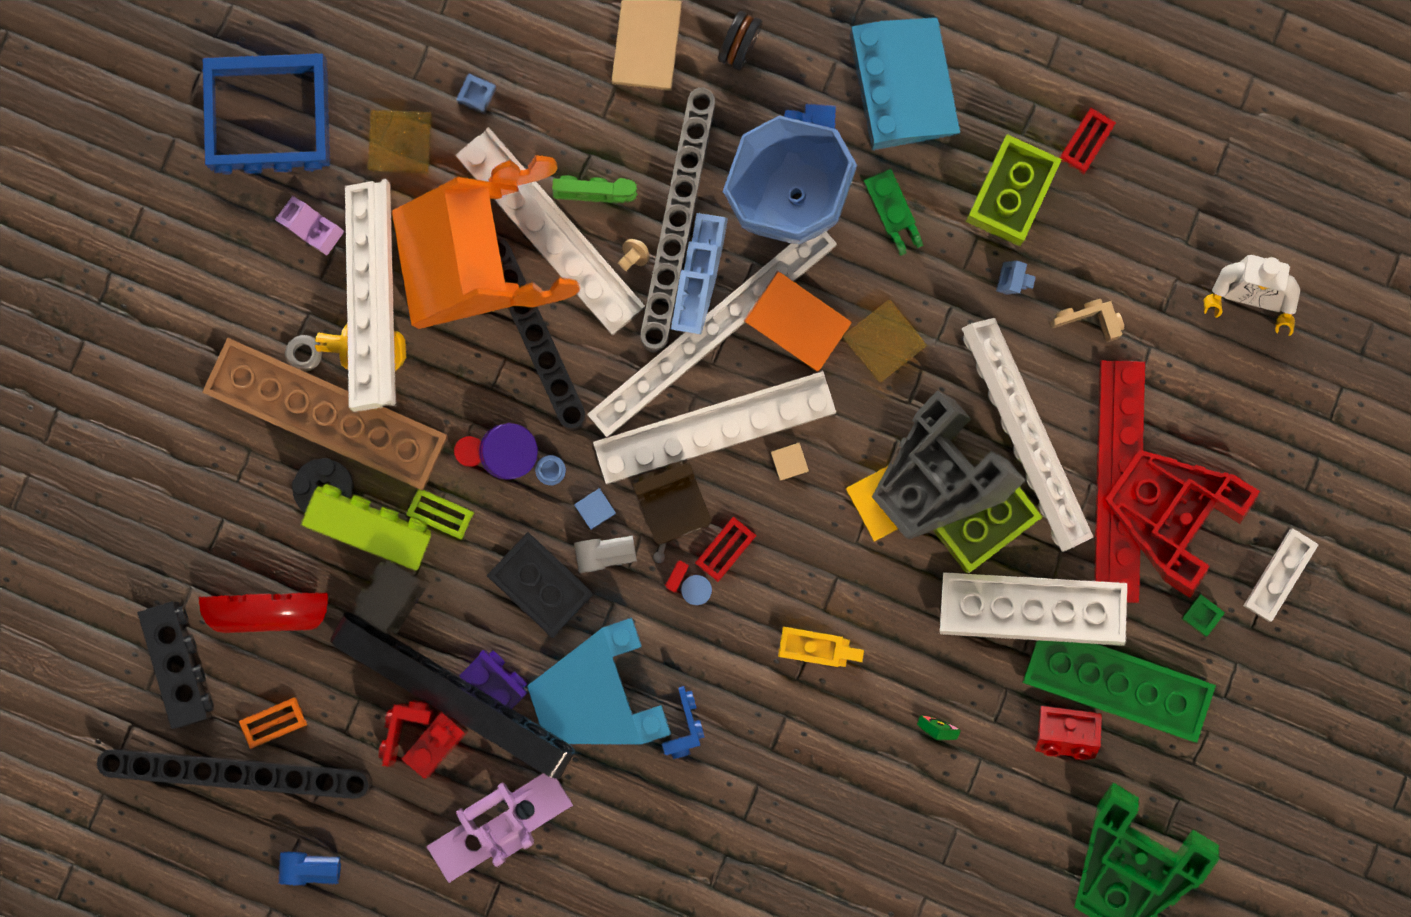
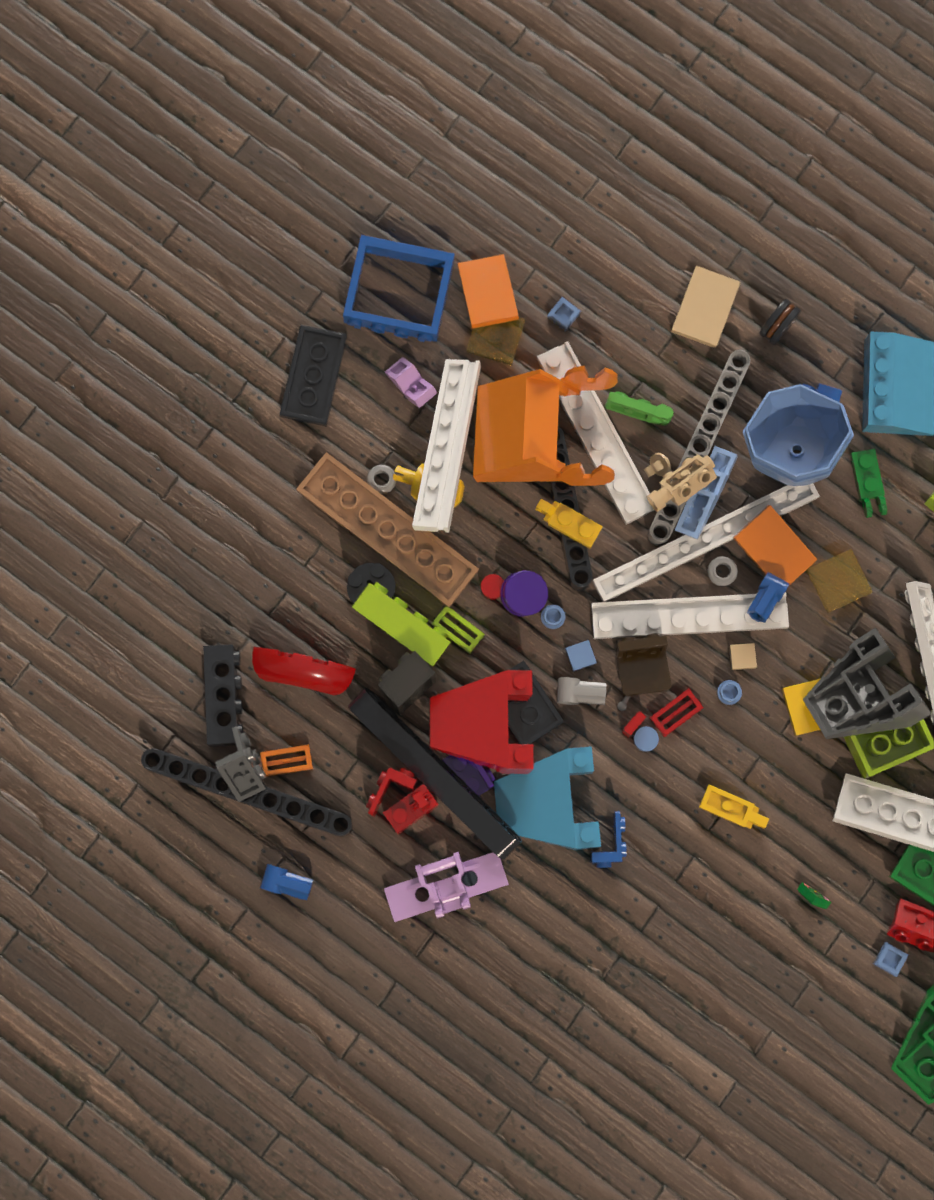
camera: 10 degrees right, 5 degrees down
none -> dark grey bracket [215,726,266,802]
none -> black tile [279,325,348,427]
none -> red wedge [429,670,534,774]
none -> orange tile [458,254,519,328]
none -> yellow hinge [535,499,603,549]
none -> tan brick [646,454,717,512]
none -> light grey piece [707,556,738,586]
none -> medium blue plate [717,680,742,705]
none -> blue piece [747,572,790,623]
none -> medium blue tile [873,942,908,977]

